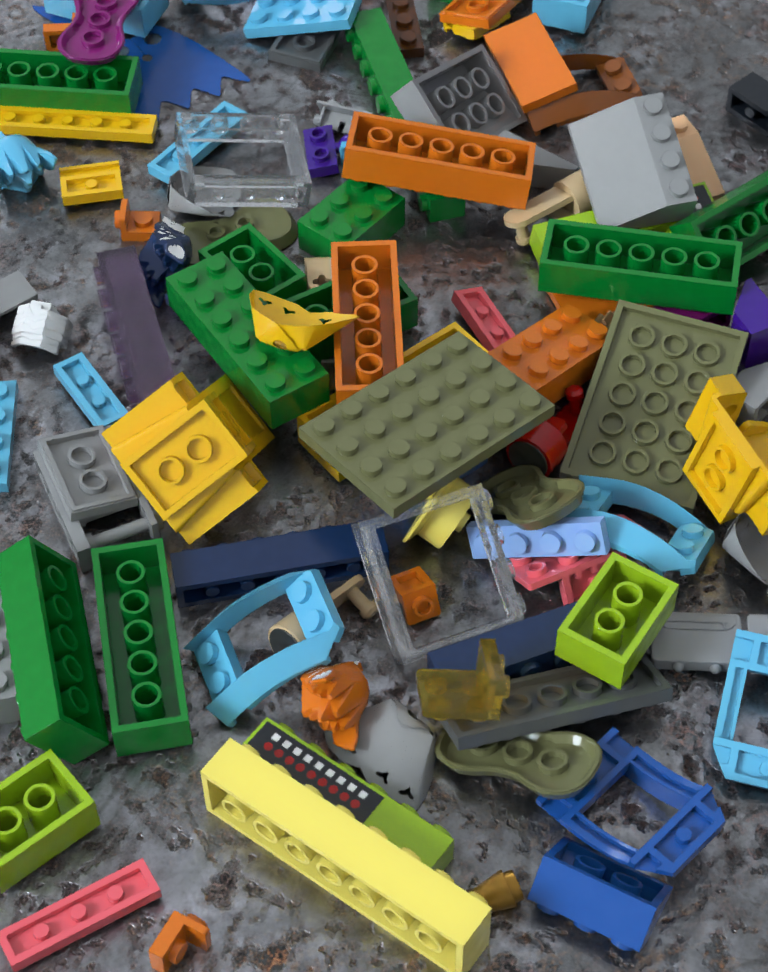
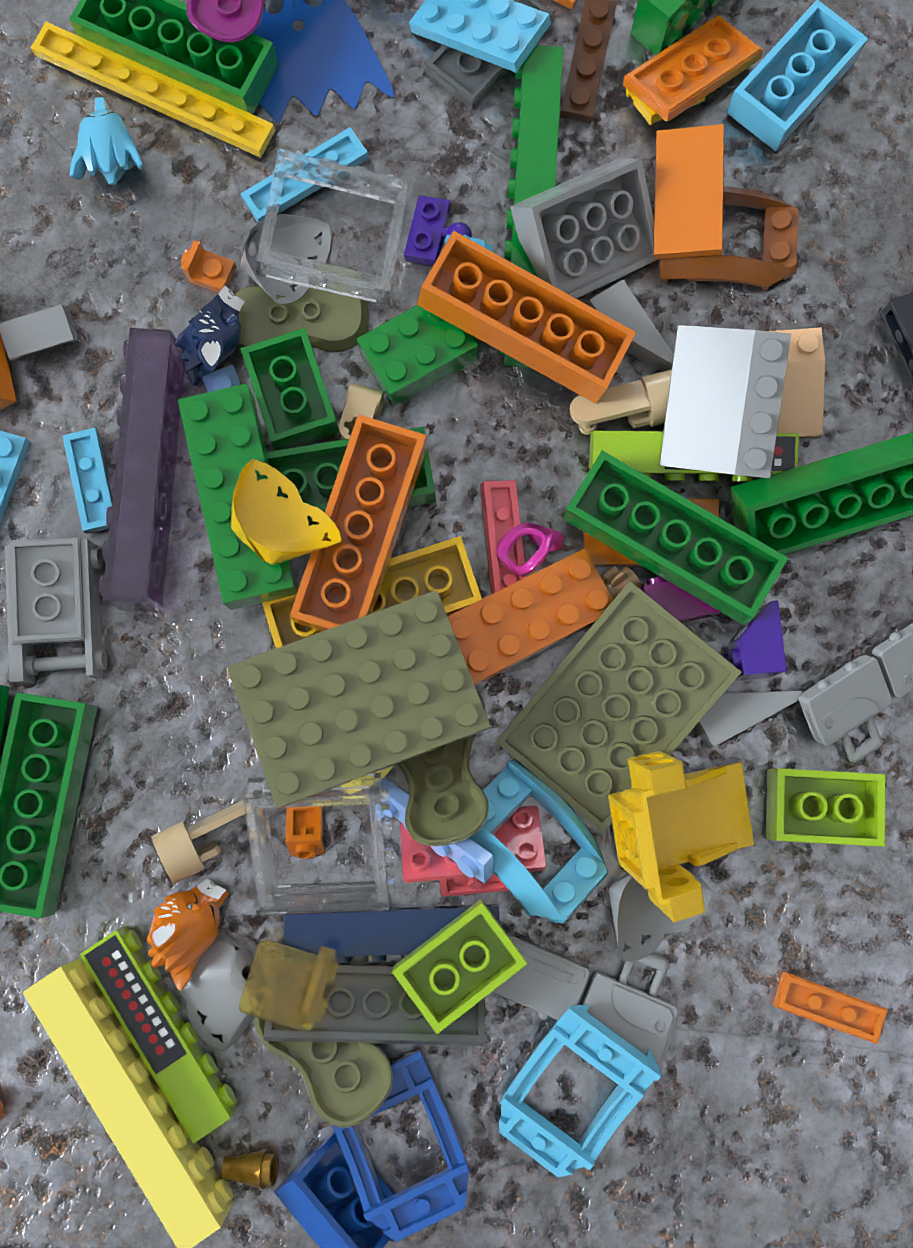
camera: 20 degrees right, 30 degrees up
white hair [11,300,73,355] -> none
yellow plate [59,160,124,206] -> none
yellow piece [101,372,275,545] -> none
dark blue brick [169,518,389,608] -> none
medium azure wedge [183,569,345,728] -> none
light grey hinge [313,100,373,135] -> none
red piece [506,385,584,477] -> none
none -> dark pink piece [497,522,565,577]

